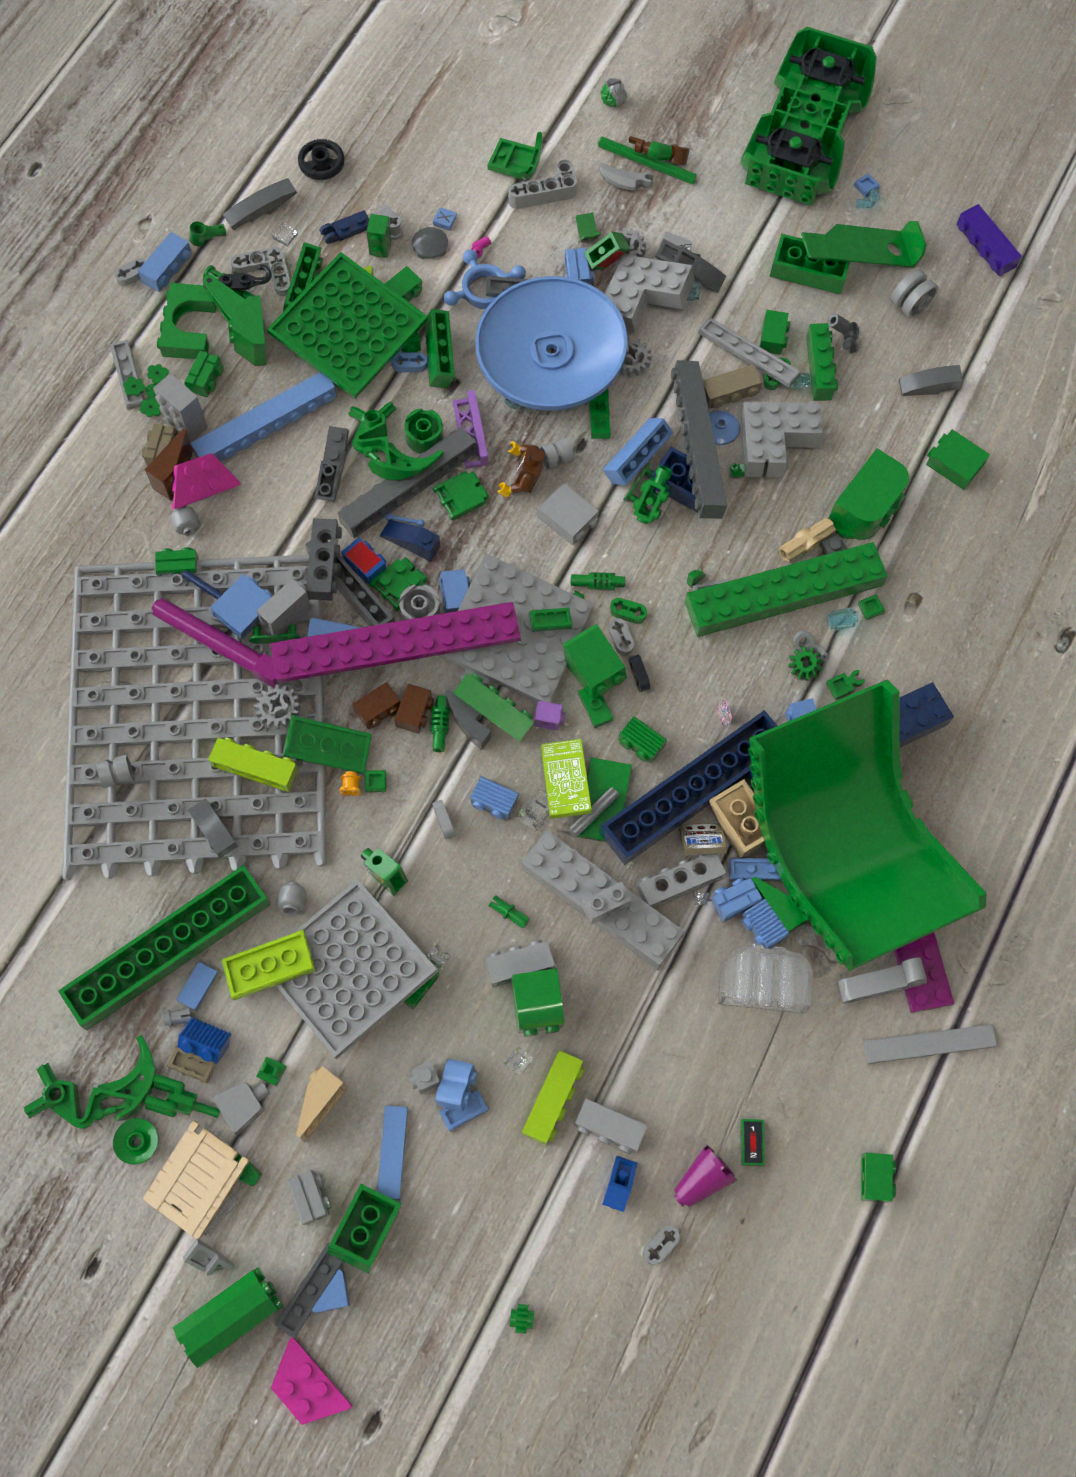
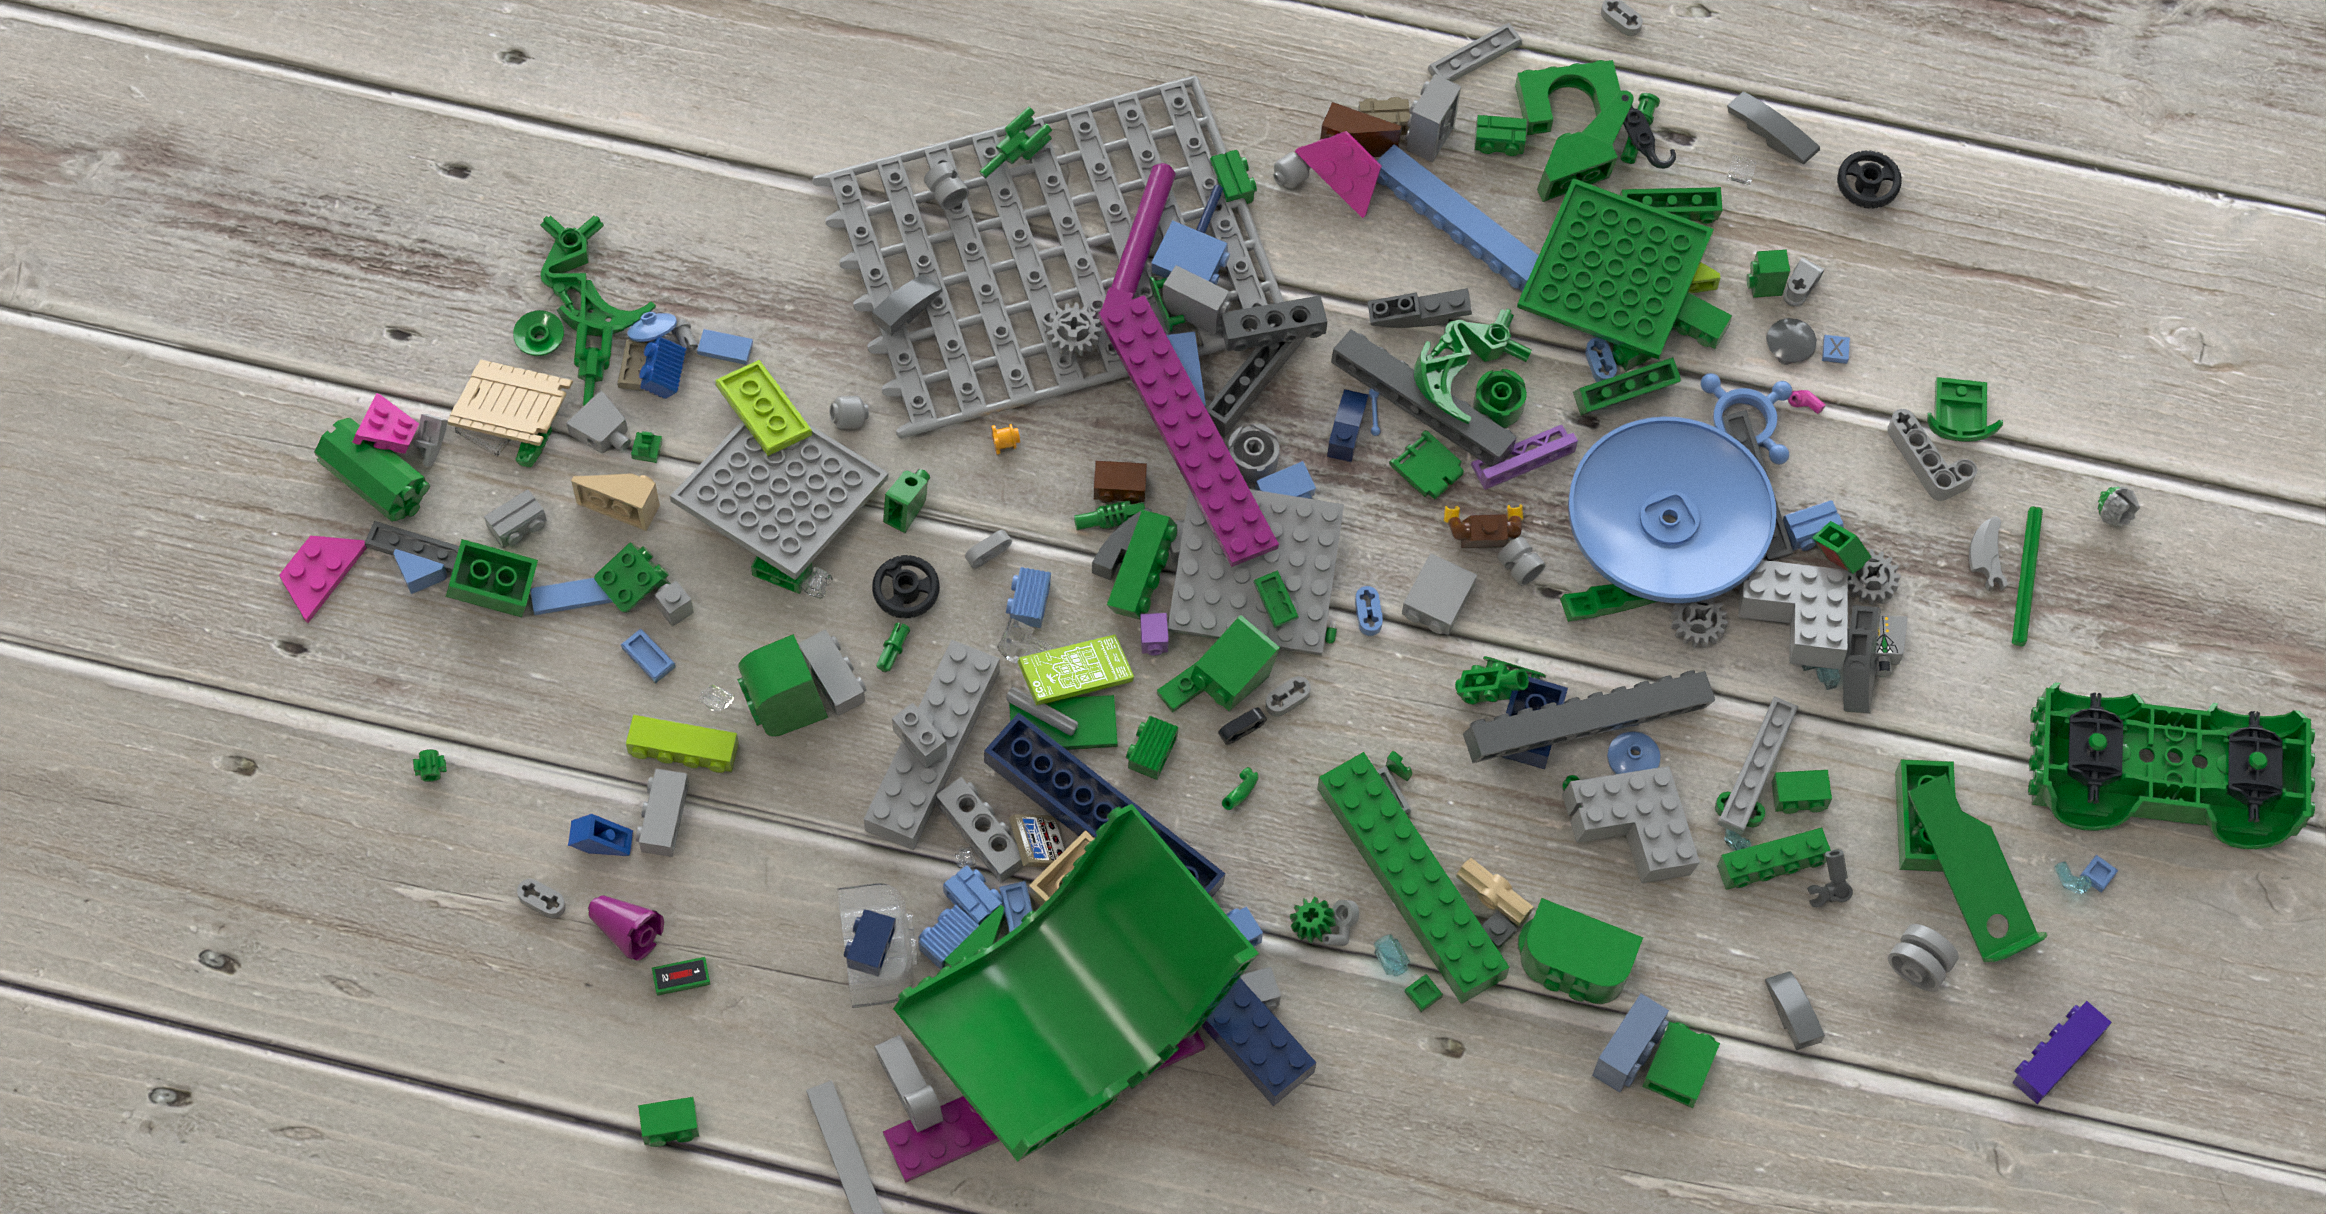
camera: 75 degrees right, 5 degrees down
green brick [58,865,271,1031] -> none
green plant [123,364,169,417] -> none
medium blue brick [138,232,192,292] -> none
green pin [189,221,226,246] -> none
lime brick [208,738,298,792] -> none
light grey beam [231,247,290,296] -> none
green tile [282,715,372,775] -> none
dark blue hinge [319,210,369,244] -> none
brick [341,537,386,586] -> none
reddish brown brick [353,682,401,730] -> none
green tile [365,770,386,792] -> none
green plate [369,557,428,611] -> none
medium blue brick [435,1059,478,1111] -> none
green hinge [571,572,626,590] -> none
green bracket [575,212,601,241] -> none
medium blue brick [603,418,673,485] -> none
green beam [610,598,647,624] -> none
piece [629,136,690,165] -> none
dark tan brick [703,364,762,409] -> none
clear tile [717,699,732,726] -> none
green plate [826,670,865,700] -> none
none -> dark pink wing [352,393,419,454]
none -> green bracket [594,542,671,613]
none -> medium blue dish [628,312,677,342]
none -> dark blue brick [844,909,896,977]
none -> black wheel [872,555,940,619]
none -> green plant [979,106,1052,179]
none -> green arm [1222,767,1259,810]
none -> medium blue beam [1355,586,1383,636]
none -> sand blue brick [1592,993,1669,1093]

